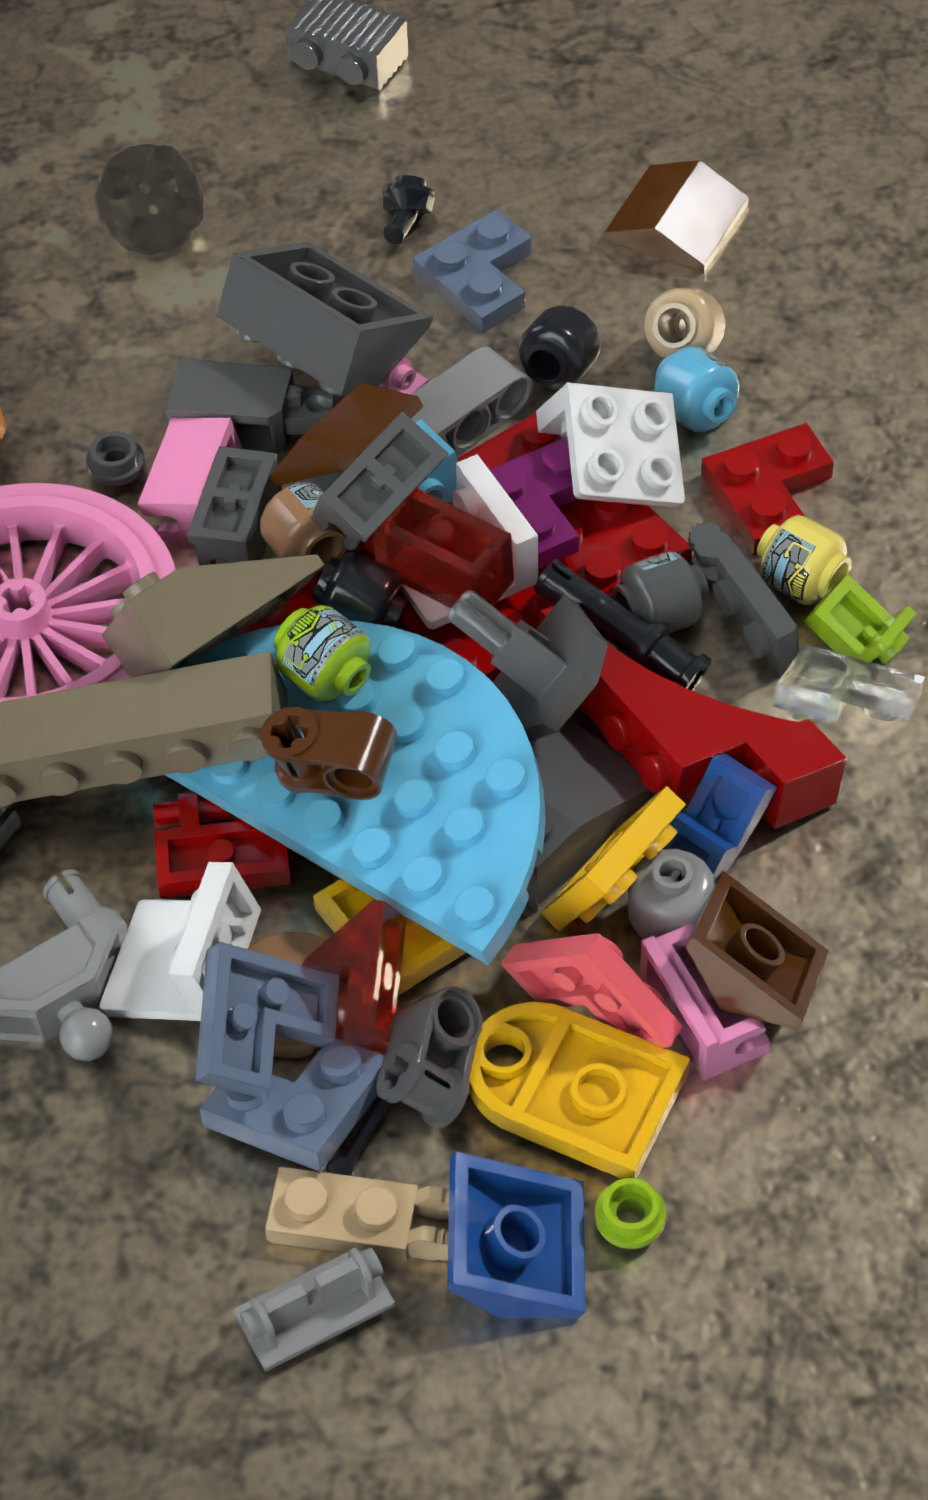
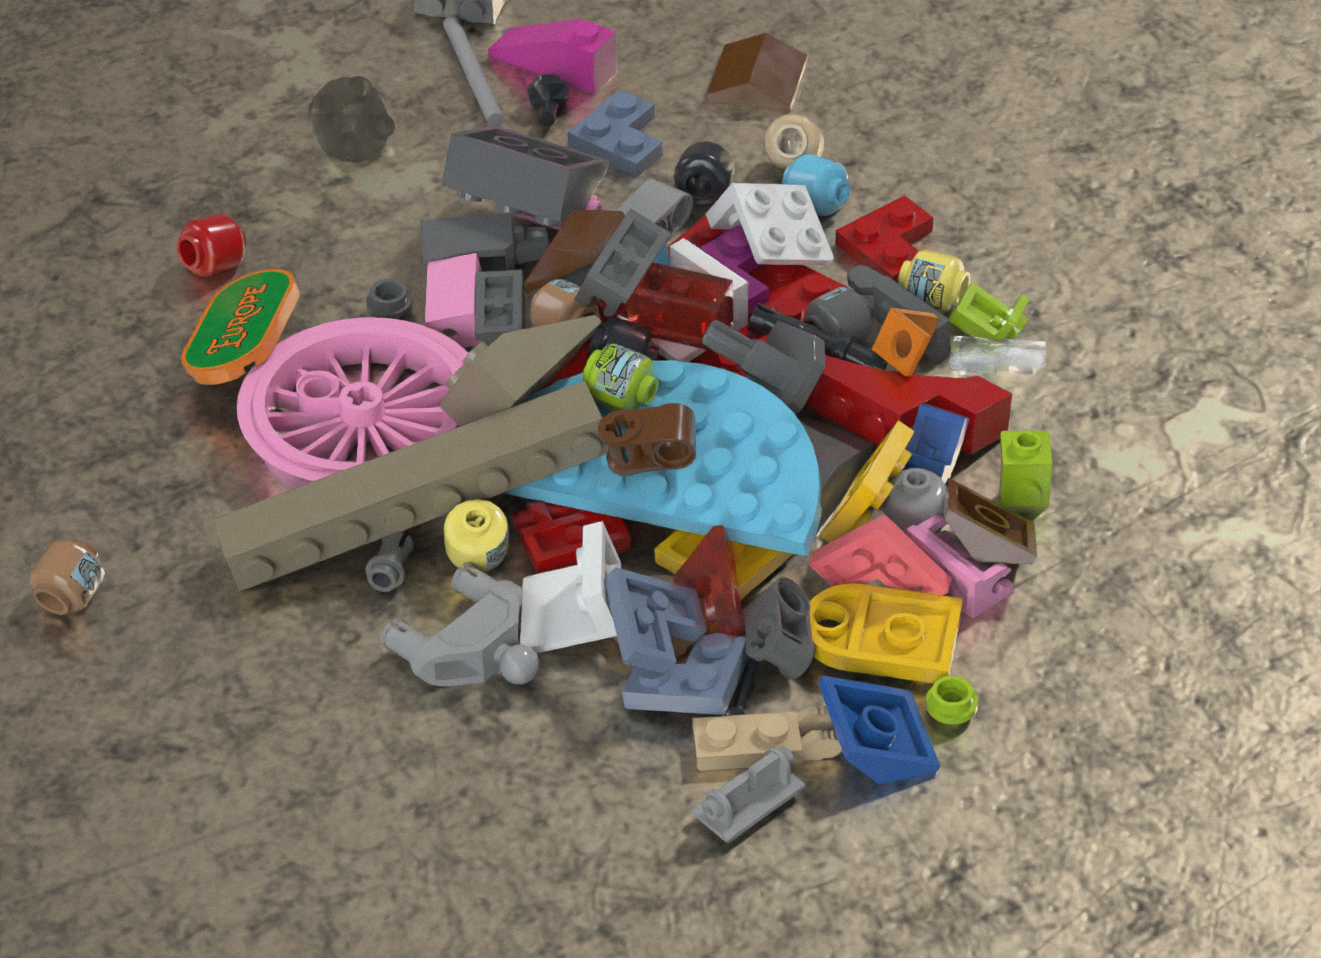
camera: 15 degrees left, 10 degrees down
none -> light grey bar [443,16,504,126]
none -> light yellow head [444,499,509,572]
none -> dark pink slope [488,19,617,95]
none -> orange bracket [872,308,940,377]
none -> lime bracket [999,430,1053,507]

